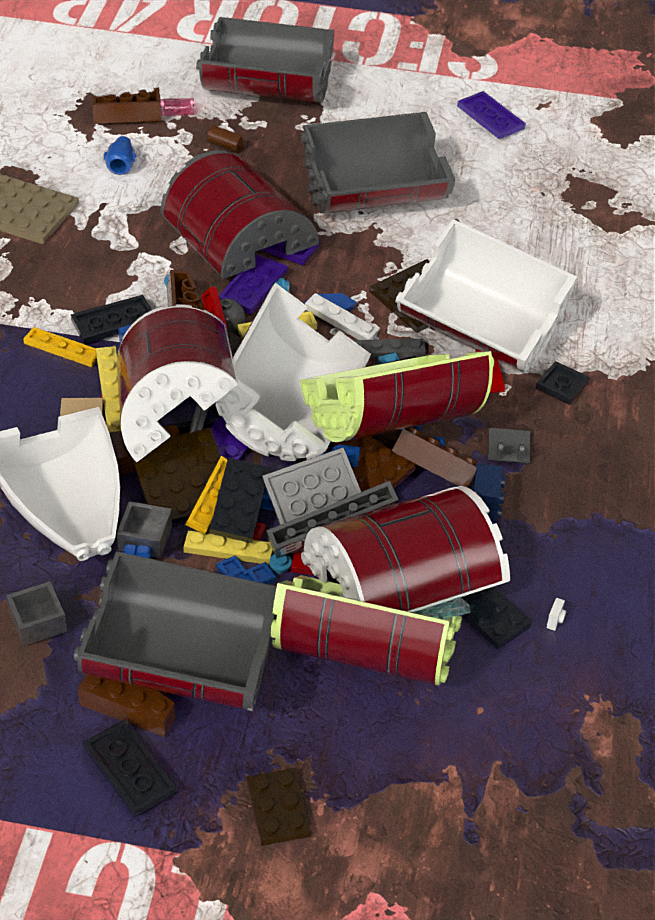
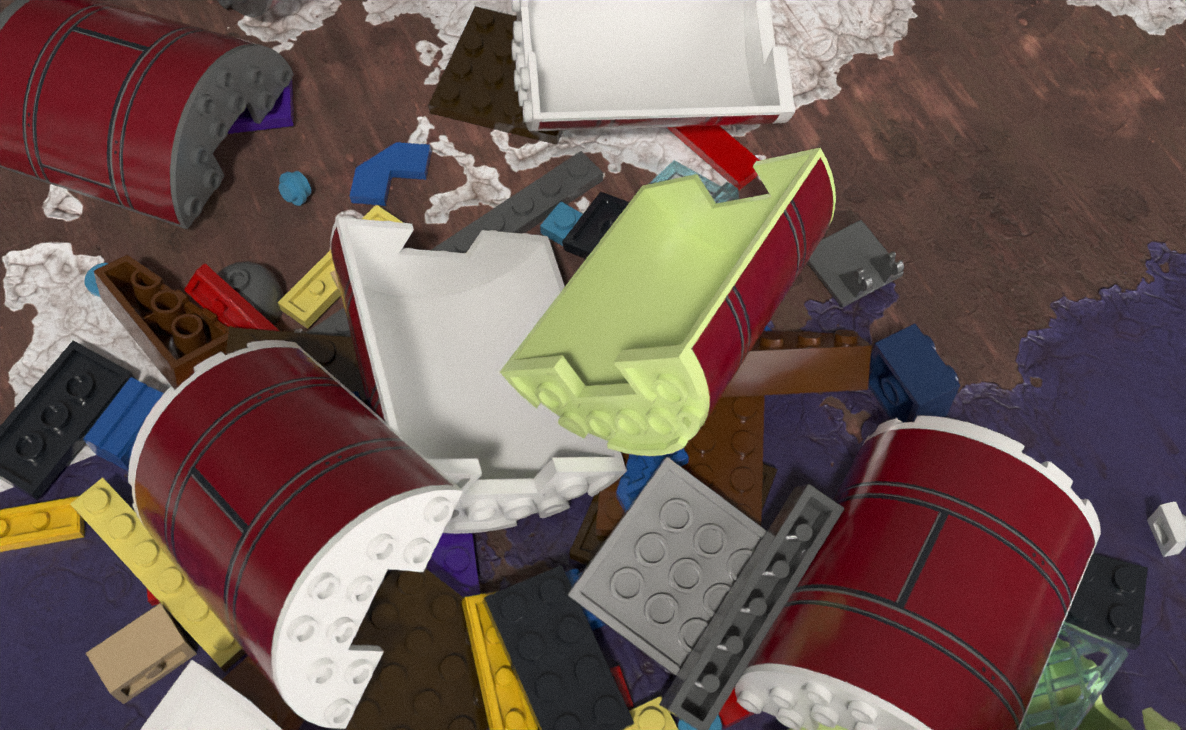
camera: 30 degrees left, 15 degrees up
dark purple plate [219,254,288,315] -> none
white plate [305,293,379,340] -> none
black plate [535,361,590,405] -> none

